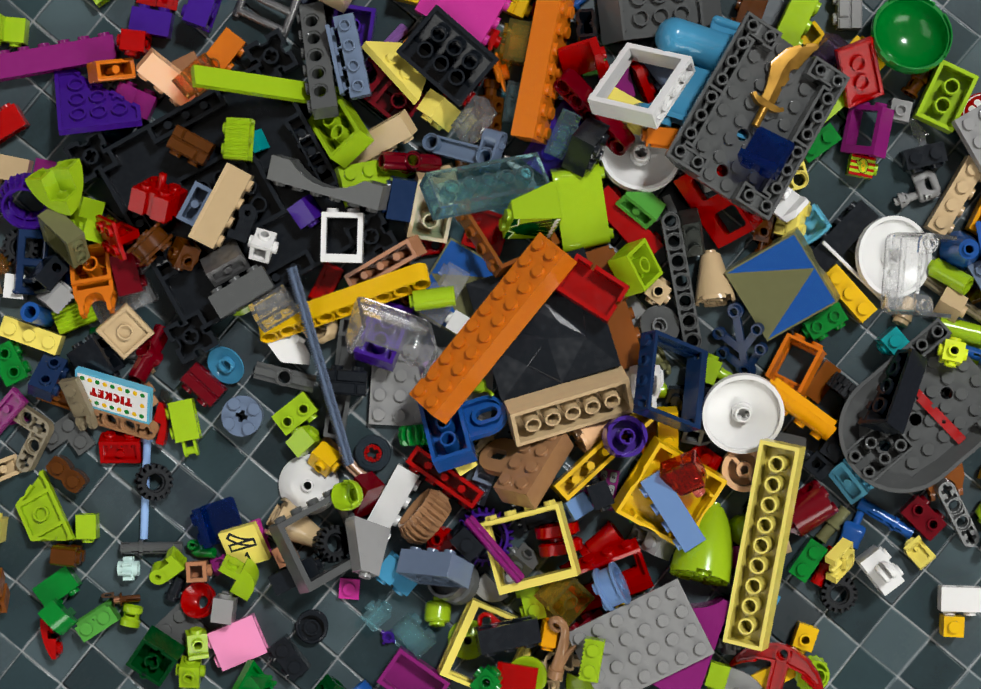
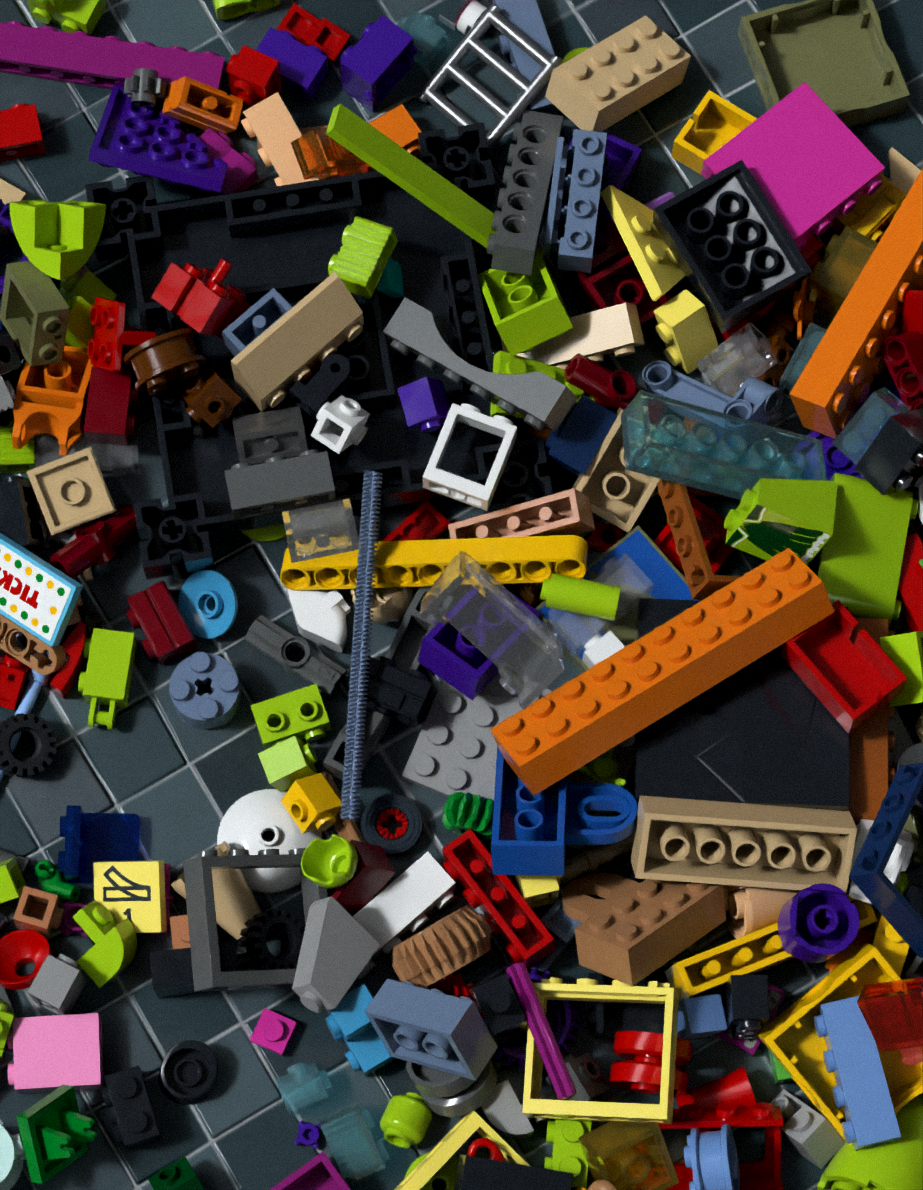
camera: 15 degrees right, 15 degrees down
reddish brown brick [166,124,216,168] -> none
none -> dark grey gear [124,68,166,108]

